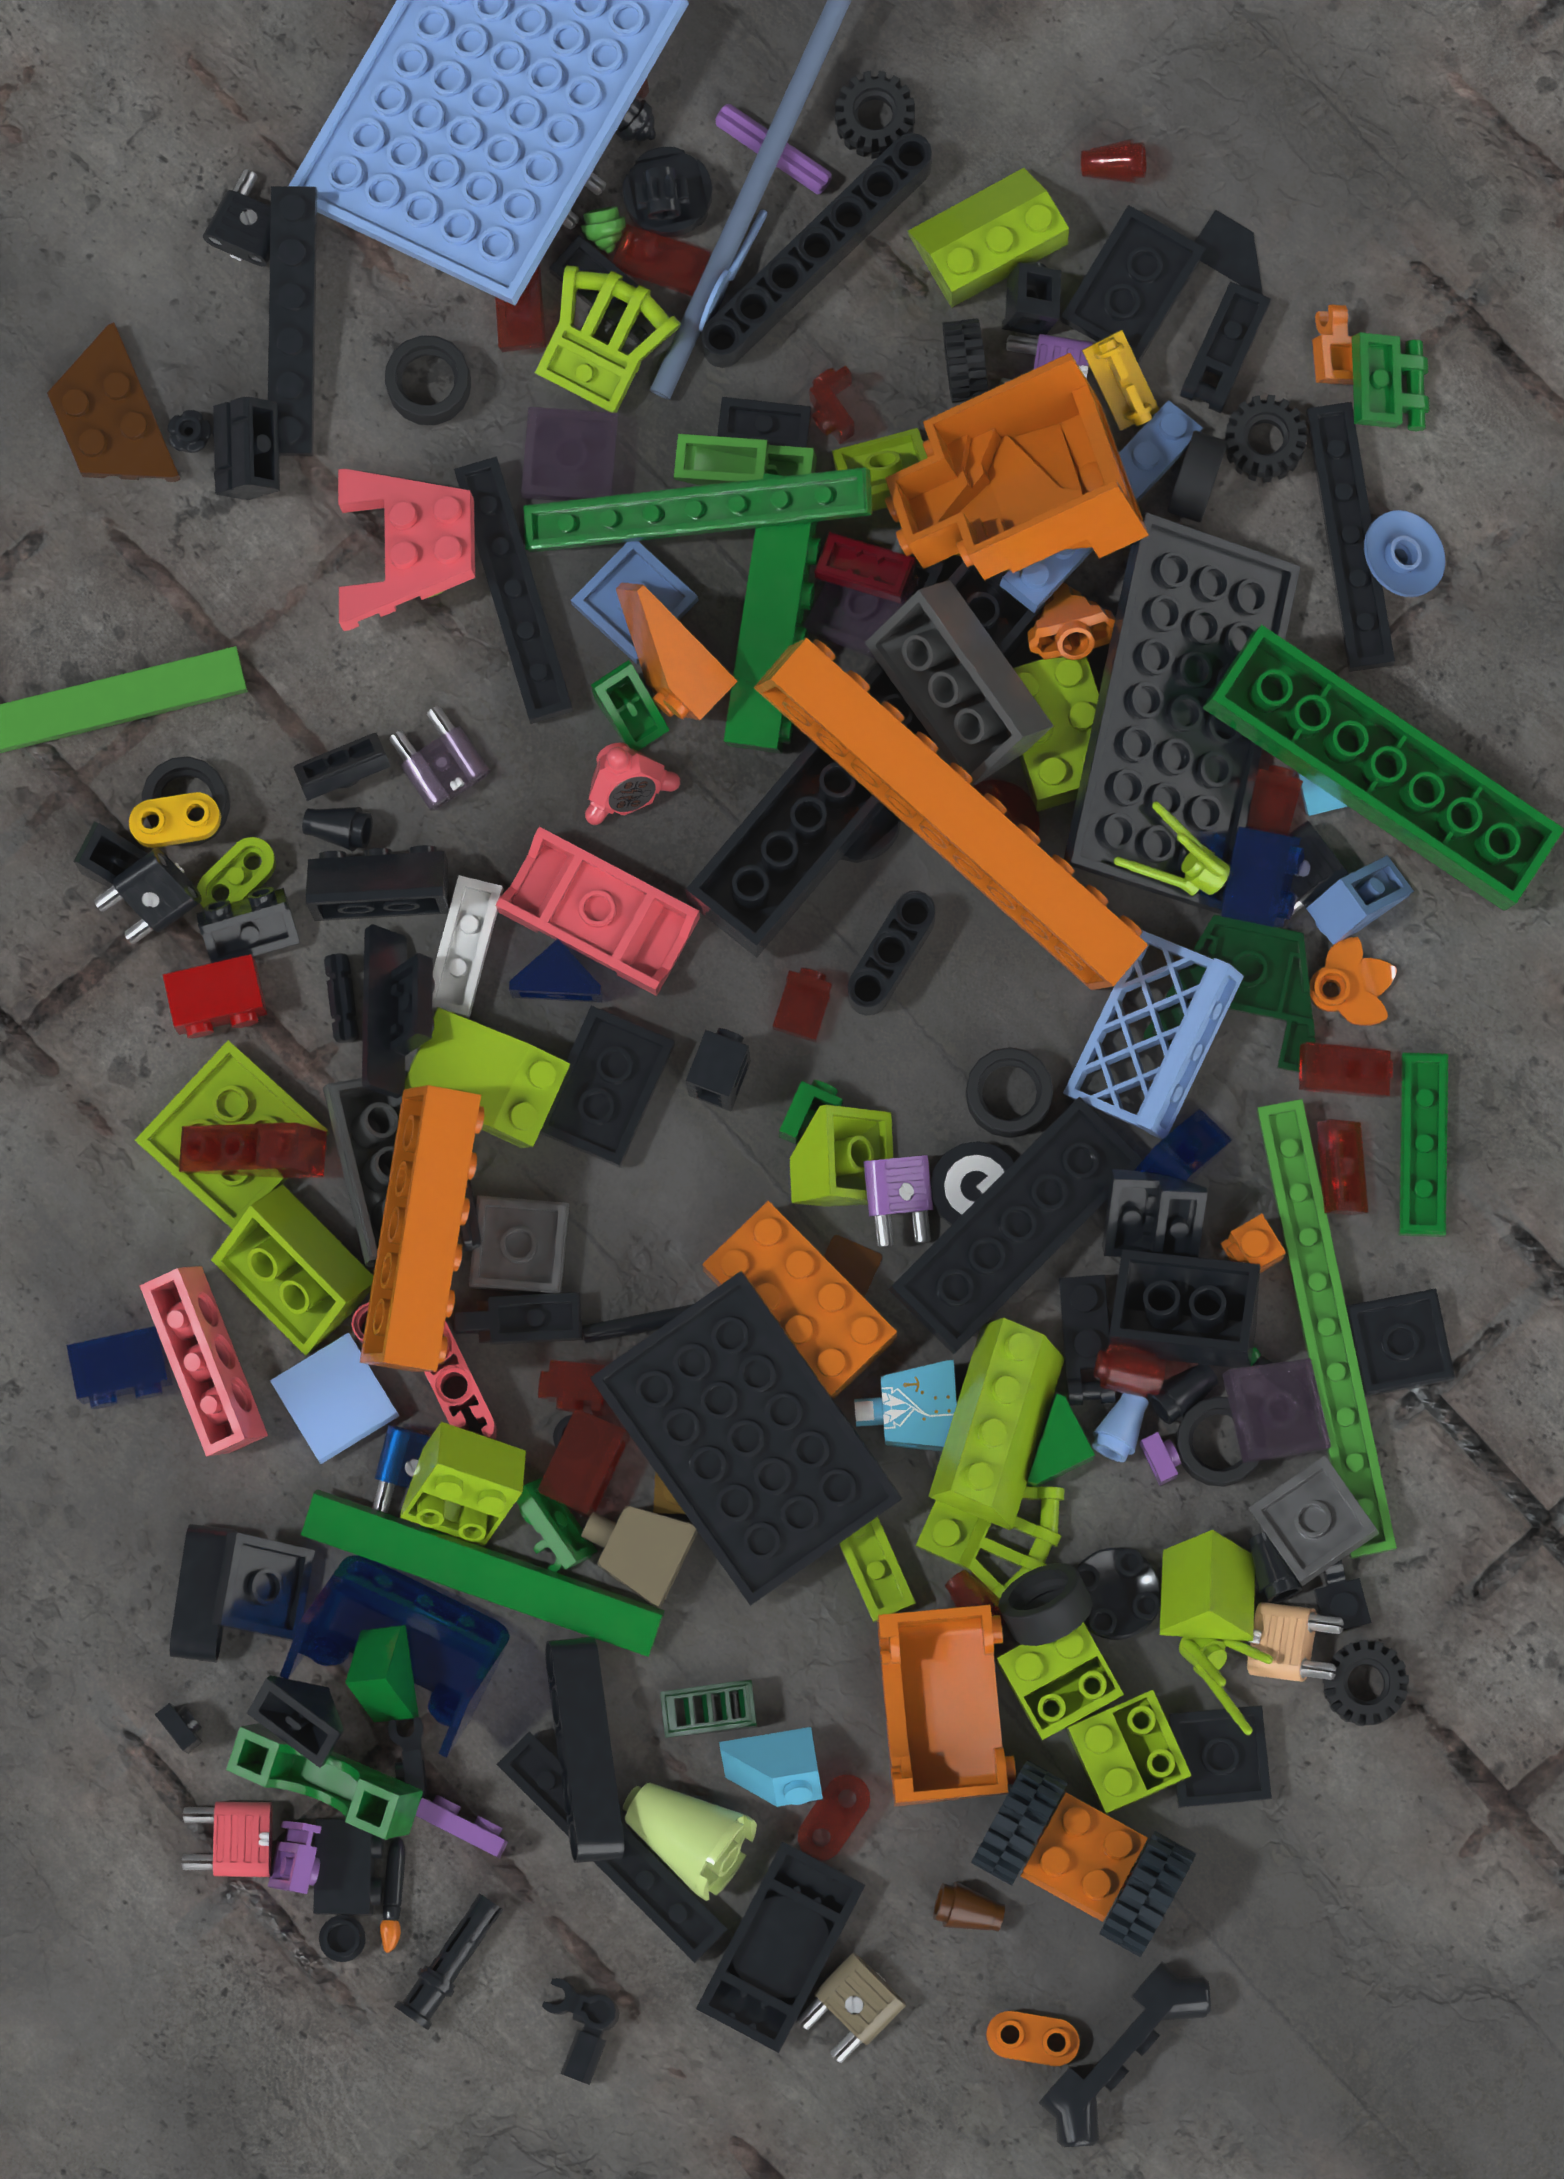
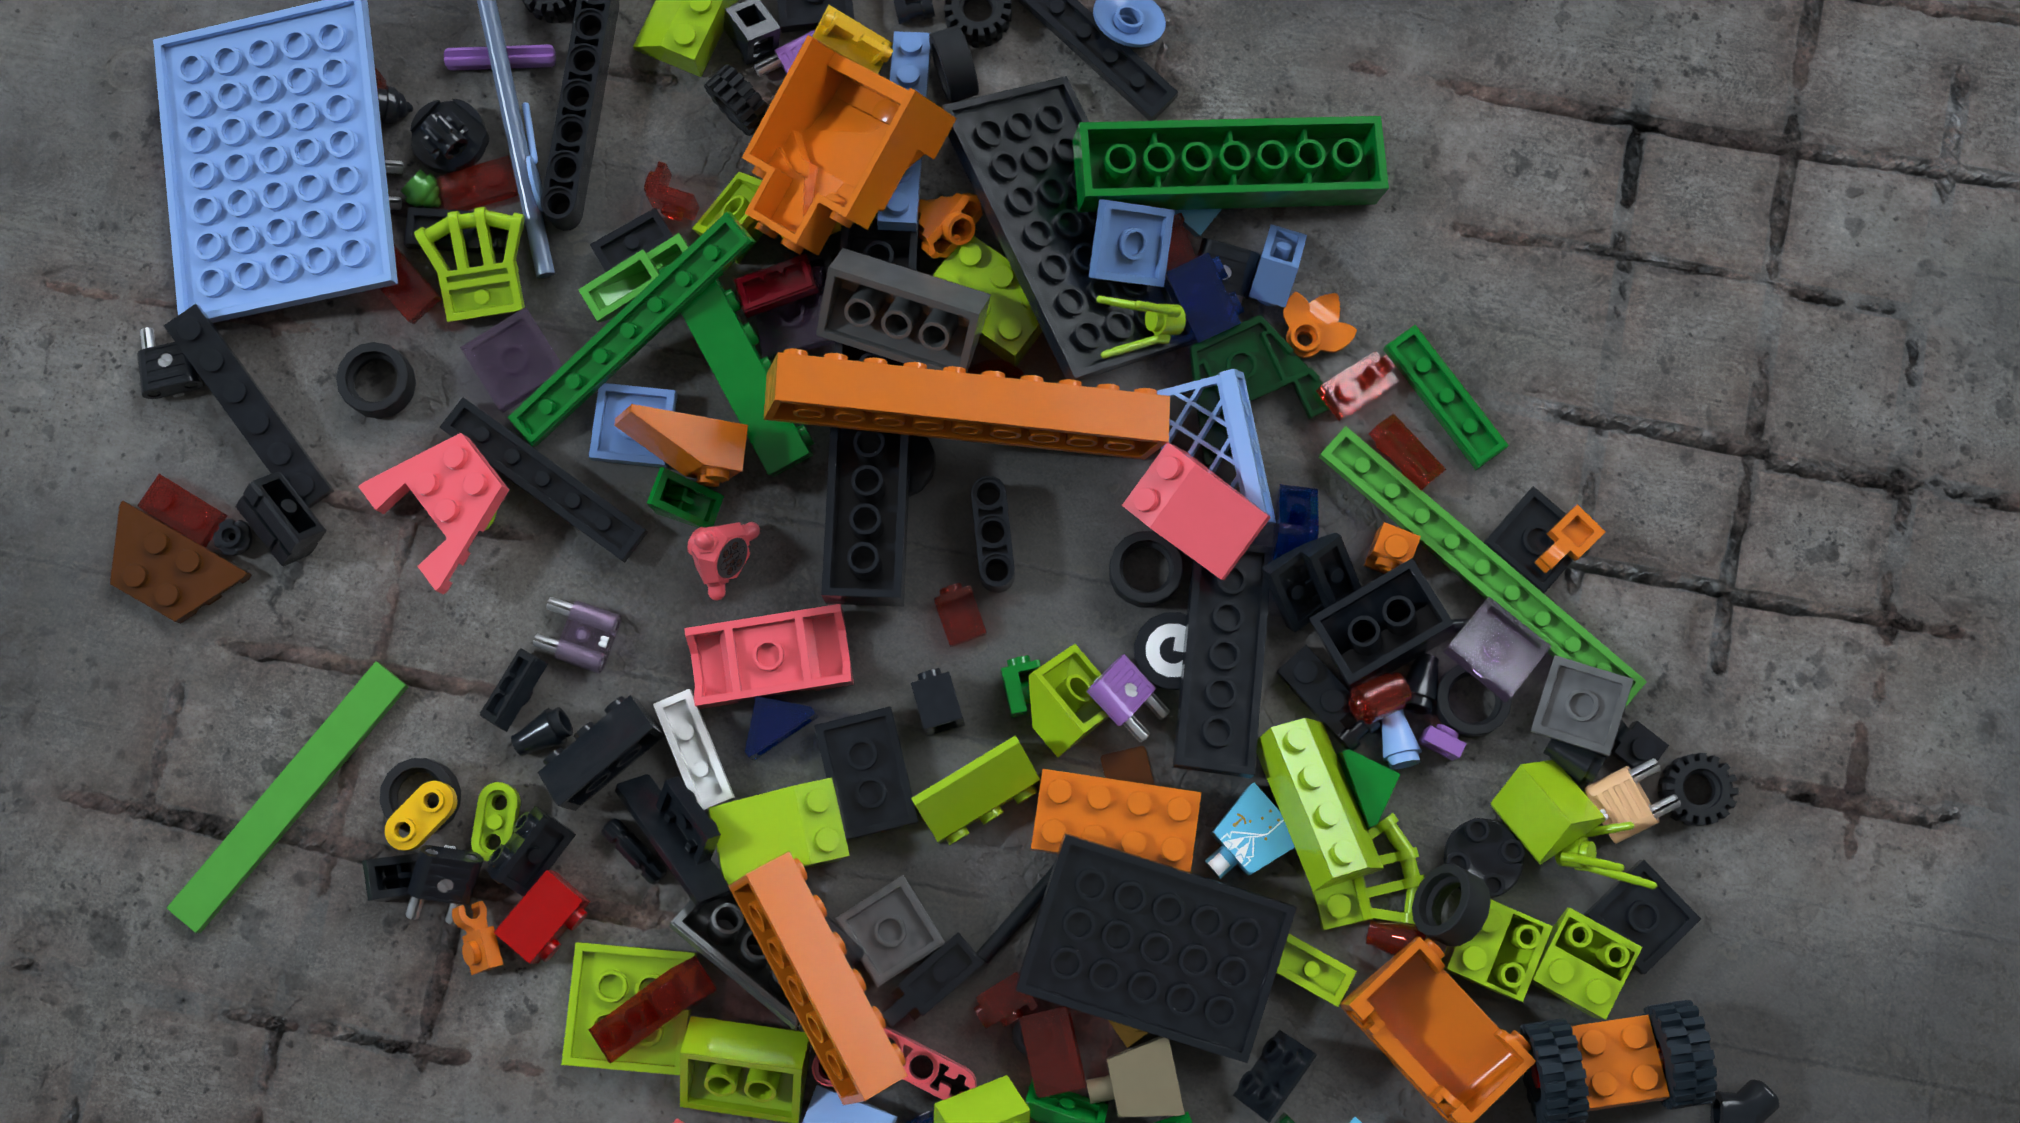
camera: 40 degrees left, 0 degrees up
none -> clear red plate [137,474,228,547]
none -> orange plate [452,901,503,975]
none -> lime slope [911,735,1041,846]
none -> medium blue plate [1089,199,1175,287]
none -> coral slope [1122,442,1271,581]
none -> black hinge [1233,1029,1317,1123]
none -> orange plate [1534,504,1606,573]

